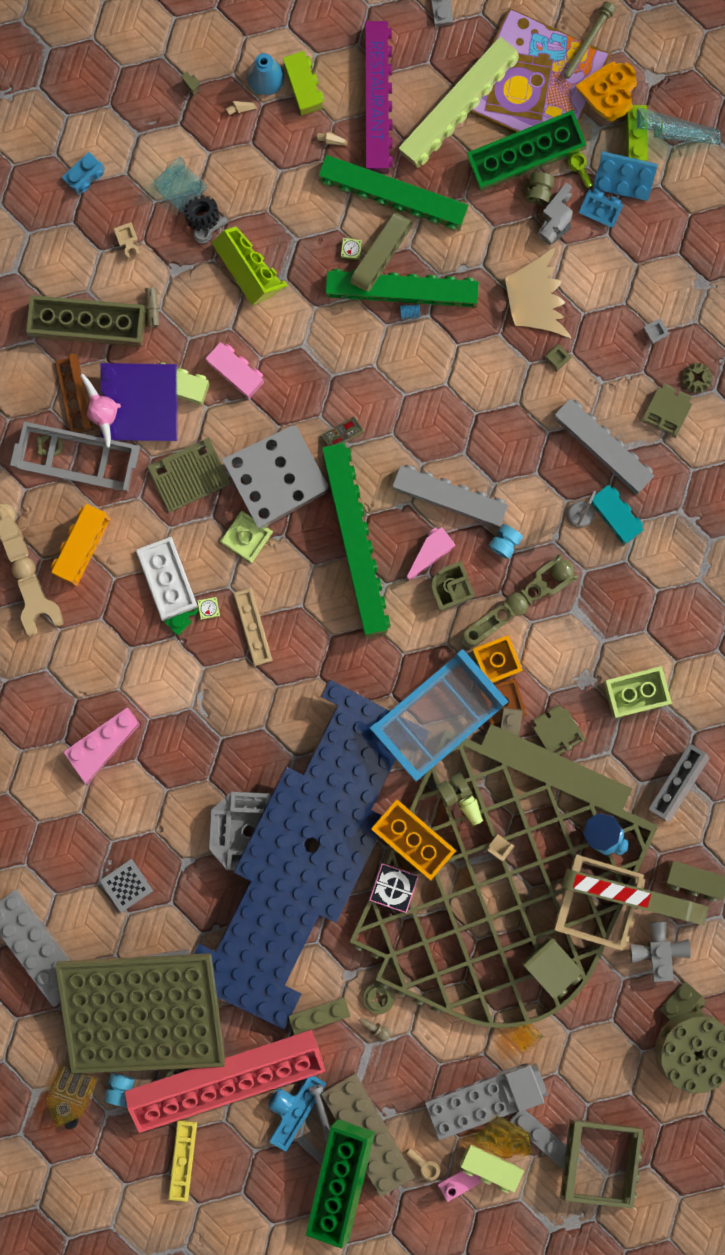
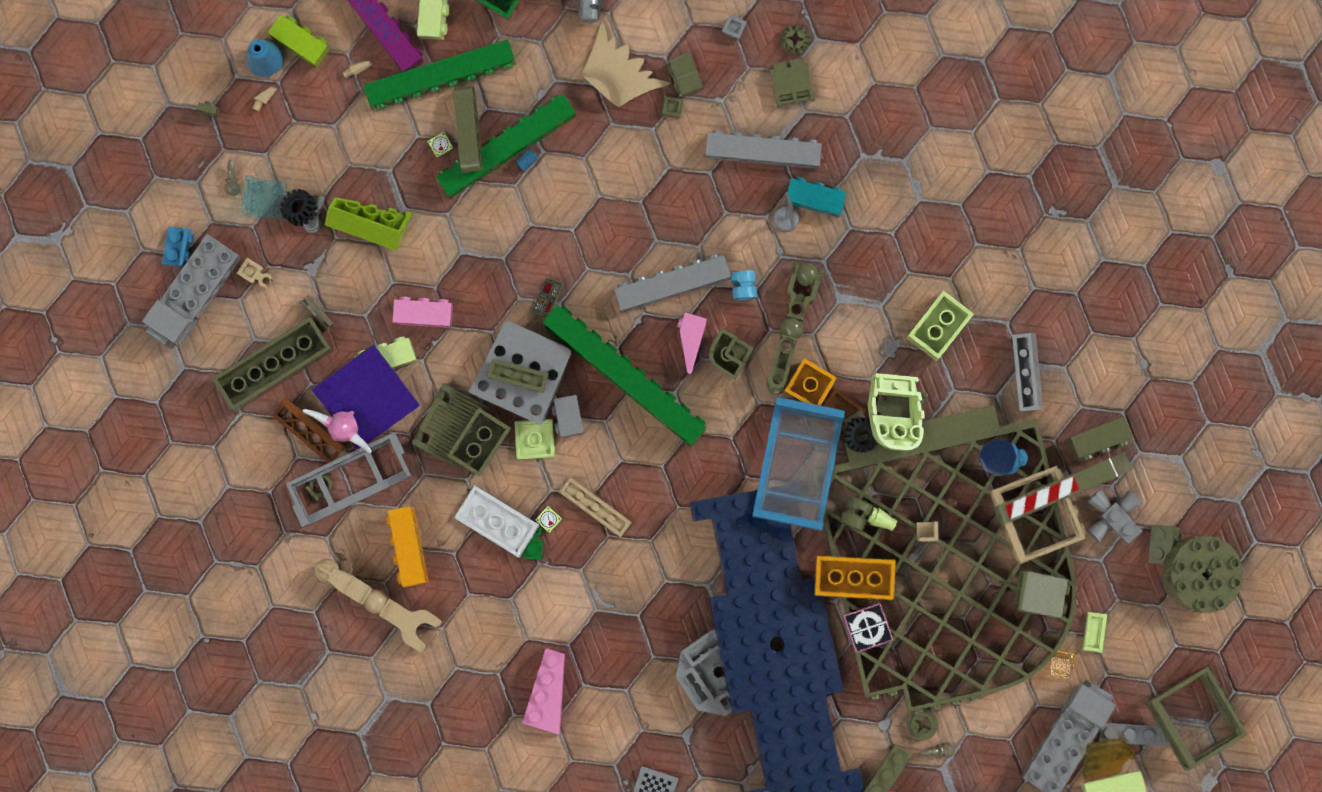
camera: 35 degrees left, 0 degrees up
none -> light grey brick [142,234,241,350]
none -> dark tan bar [225,159,240,196]
none -> olive brick [446,407,511,477]
none -> olive plate [487,359,549,393]
none -> light grey brick [551,395,584,438]
none -> olive brick [666,52,703,98]
none -> black tyre [842,417,878,453]
none -> yellowish green slope [868,373,925,451]
none -> yellowish green tile [1082,612,1107,653]

